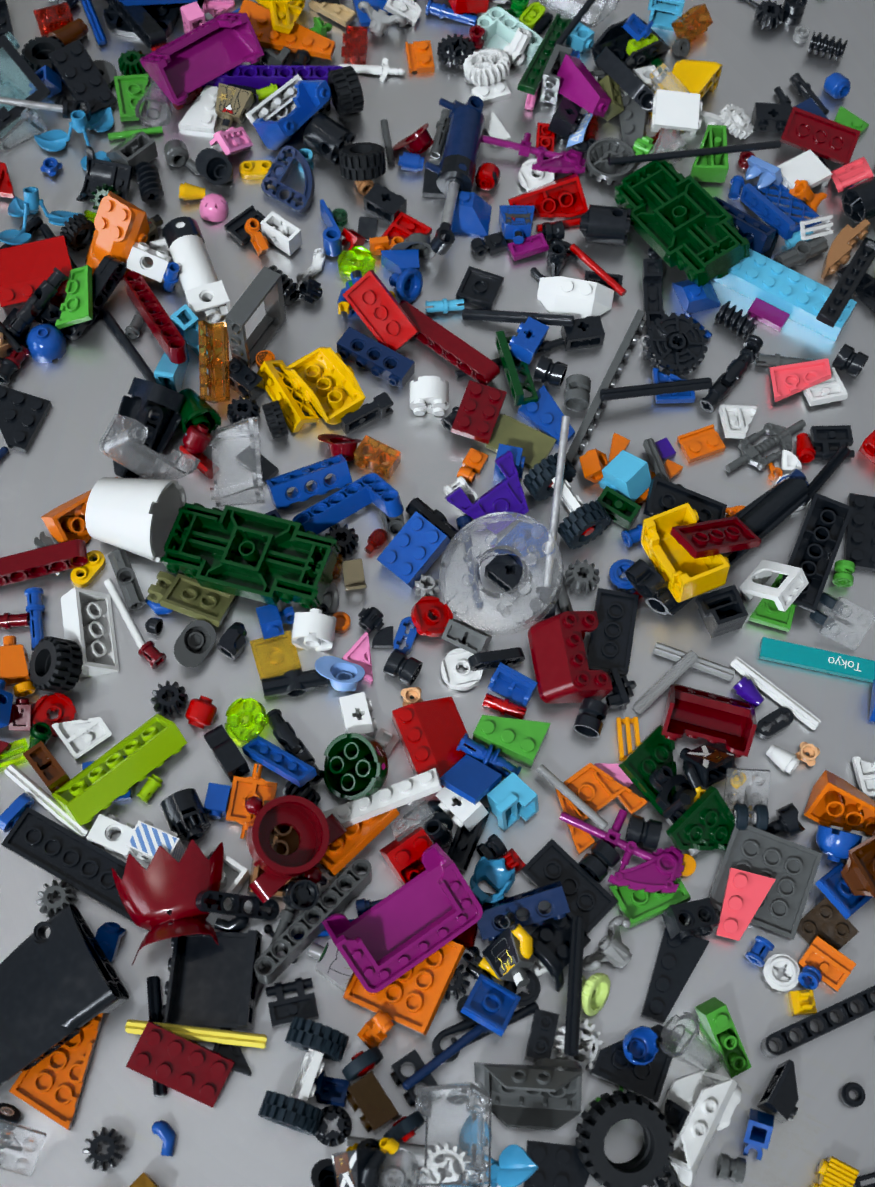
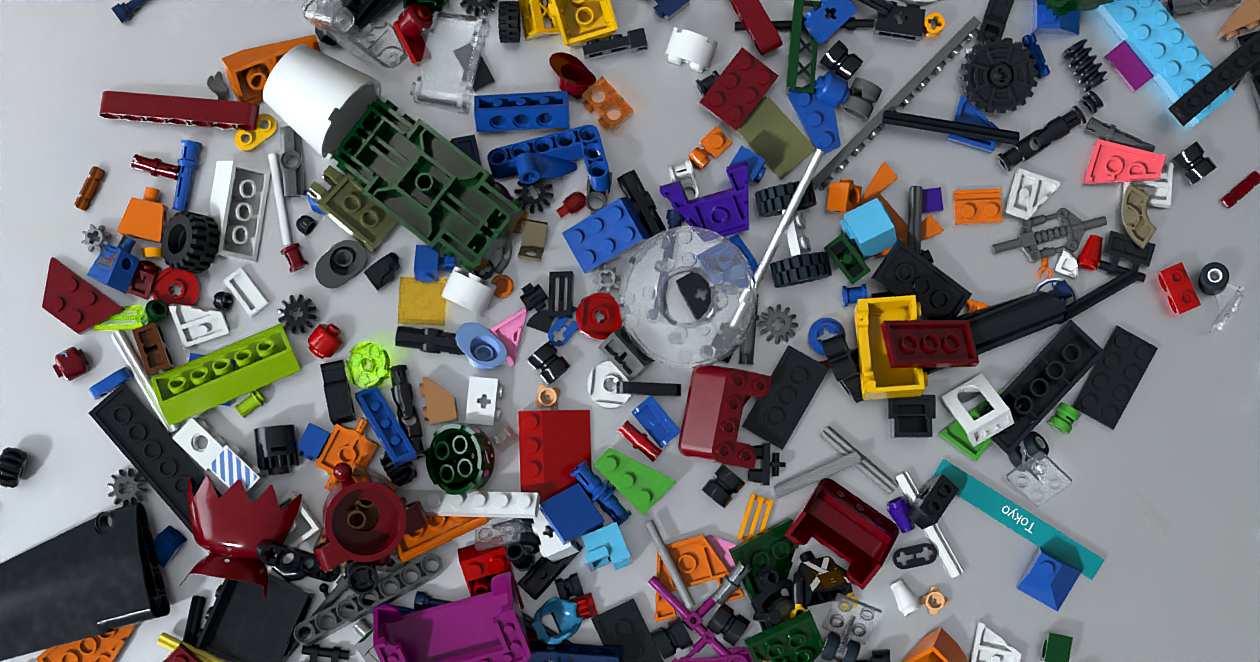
camera: 25 degrees right, 20 degrees up
none -> black hinge [213,291,233,311]
none -> white tile [223,266,271,318]
none -> medium nougat slope [419,377,459,425]
none -> blue piece [515,152,577,184]
none -> black tile [548,271,574,319]
none -> dark grey pin [711,560,752,605]
none -> blue head [814,72,850,106]
none -> black brick [905,474,959,530]
none -> light orange bush [923,12,945,38]
none -> dark tan tile [1121,183,1157,249]

